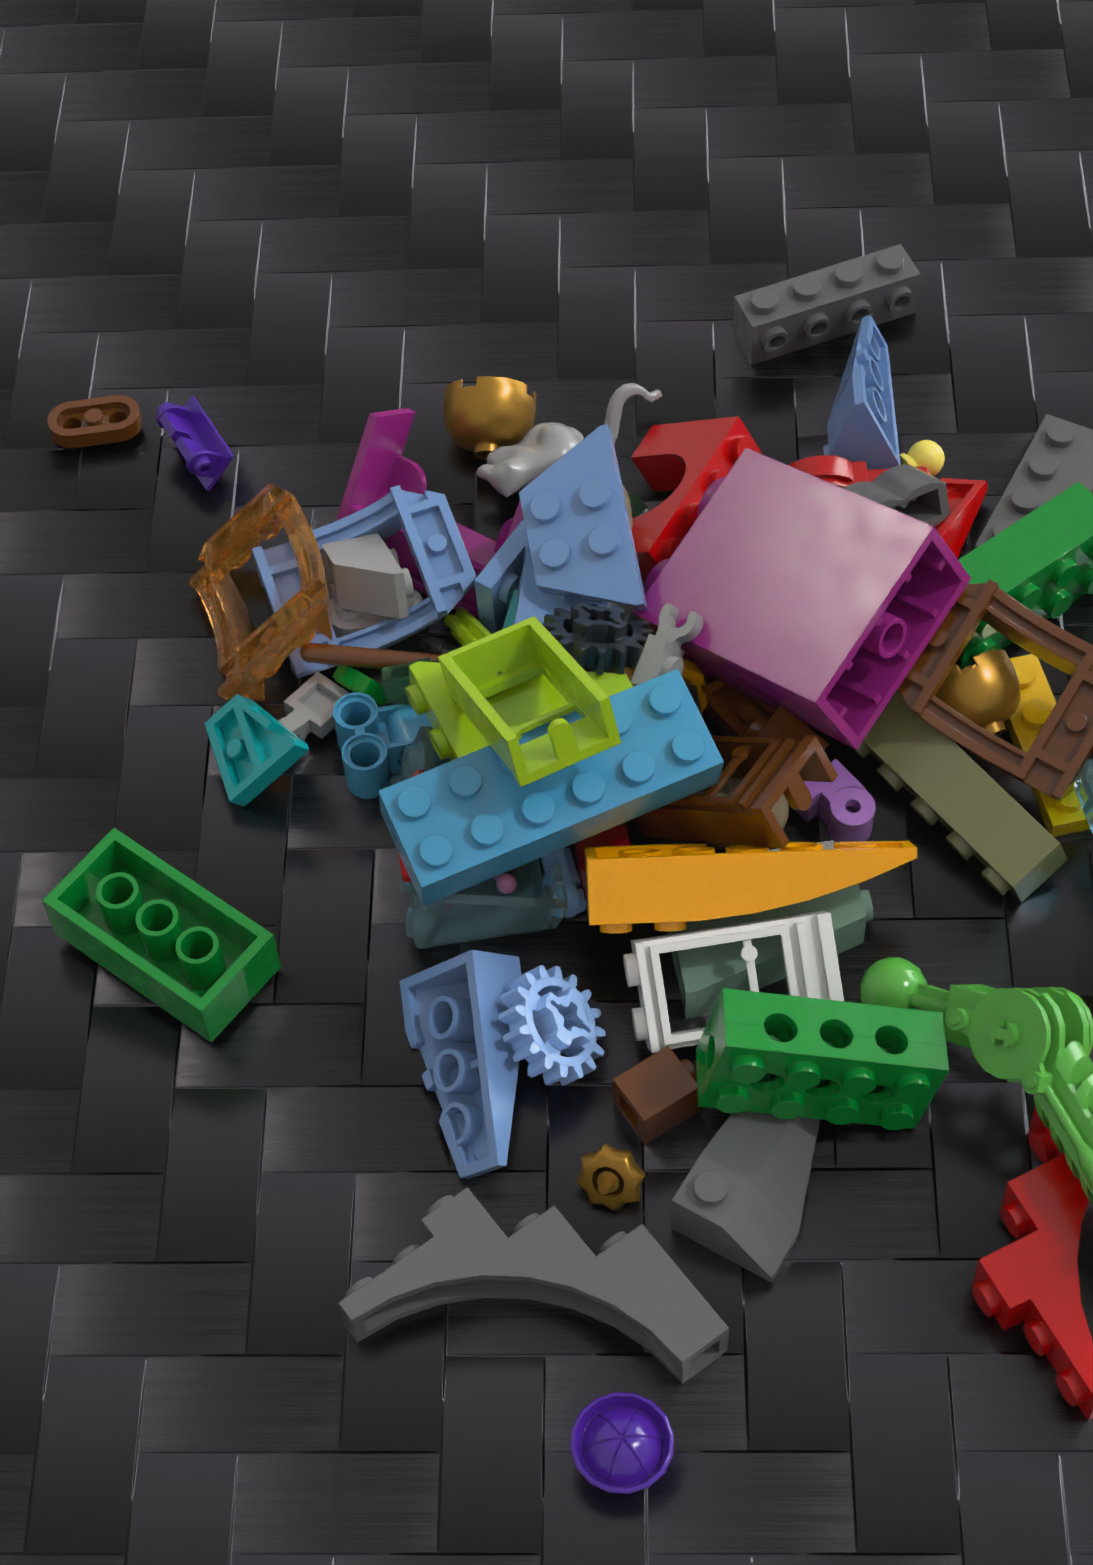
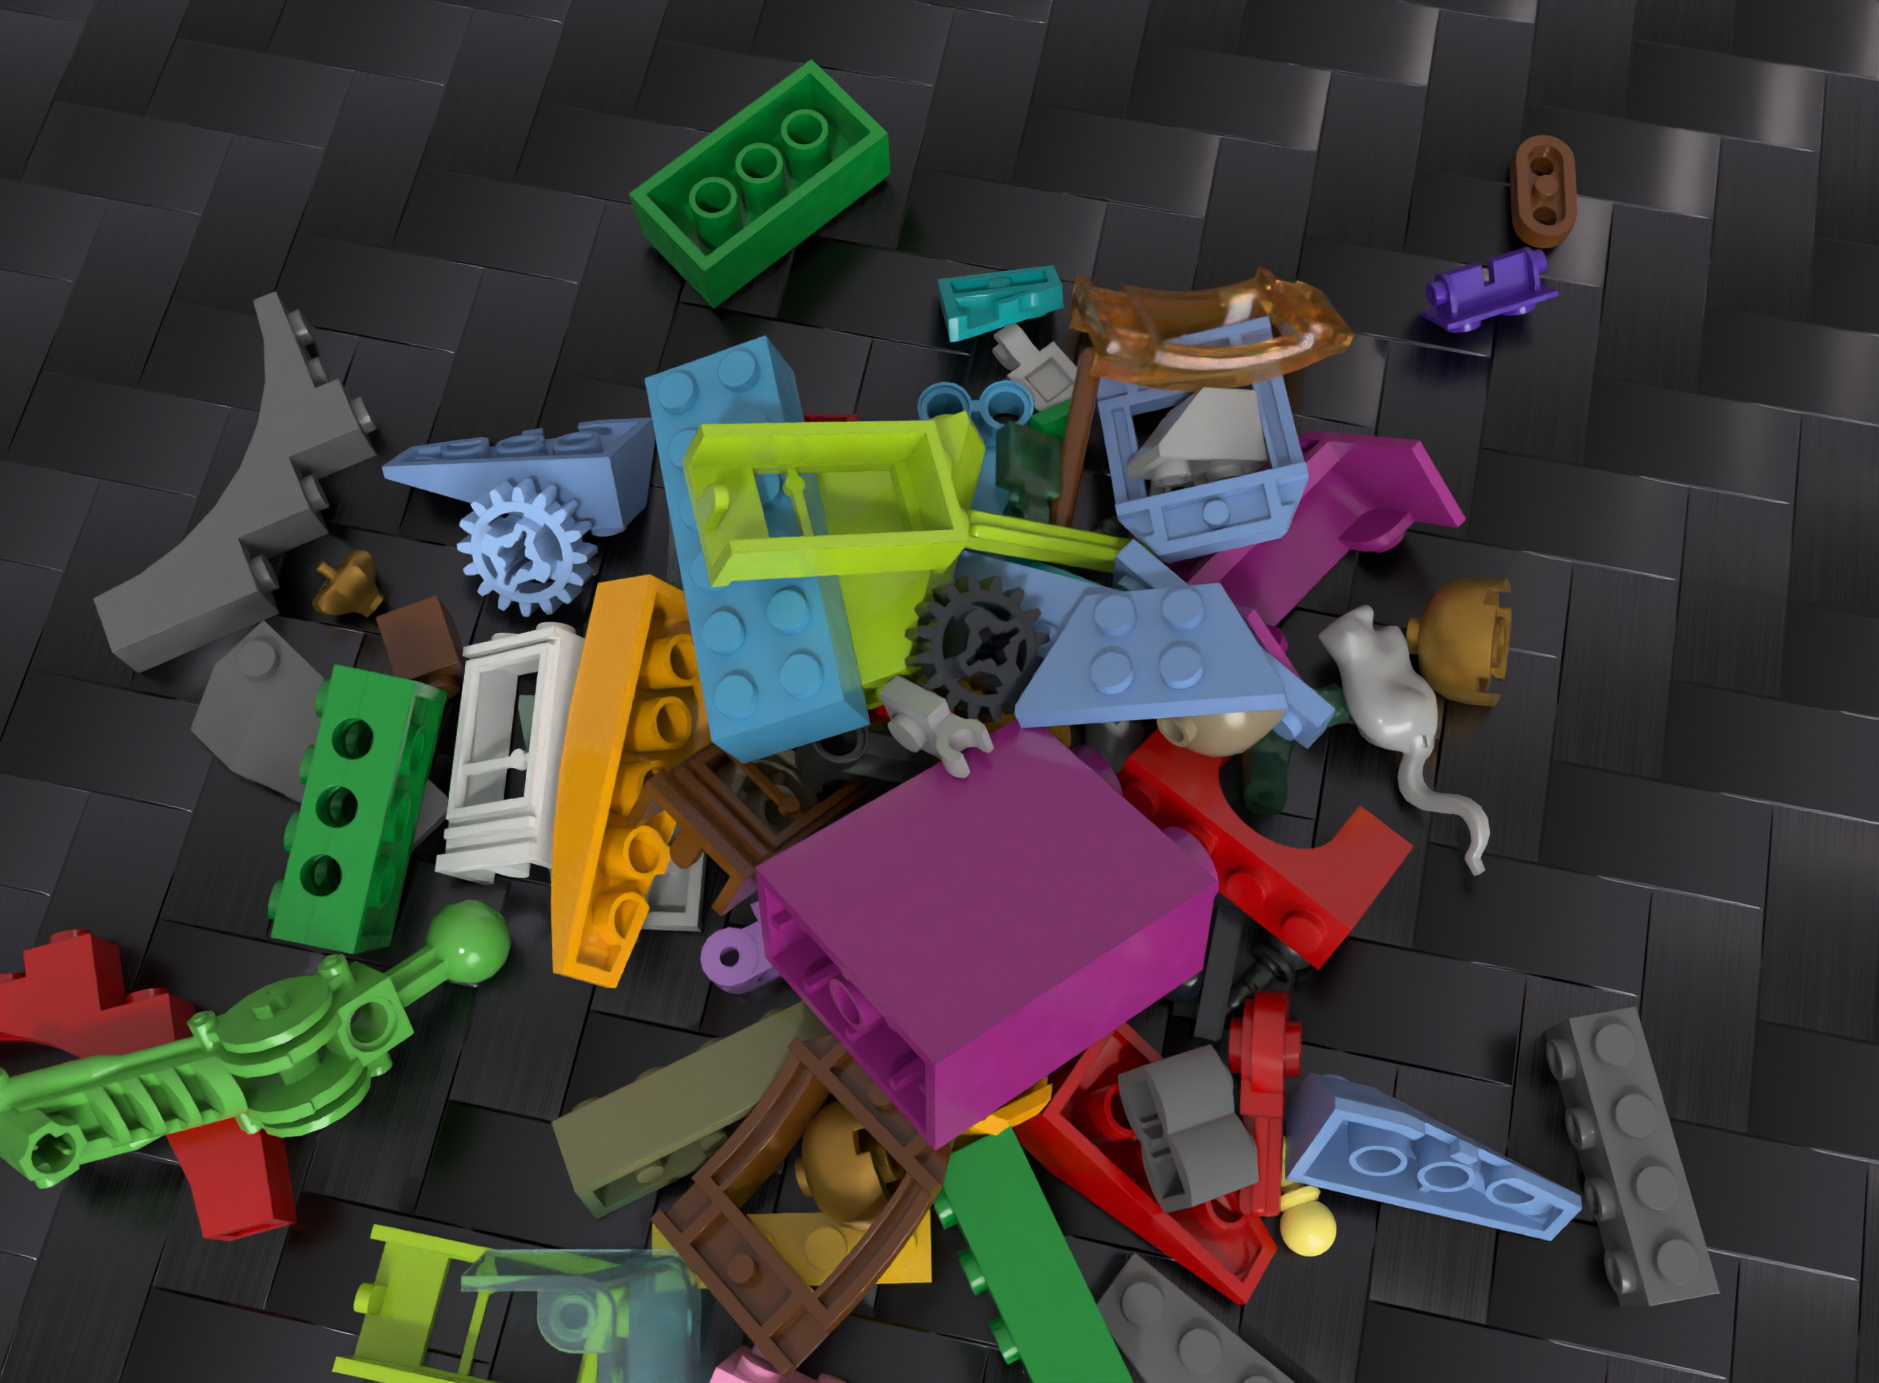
camera: 100 degrees right, 15 degrees up
dark purple hat [570,1392,674,1494] -> none

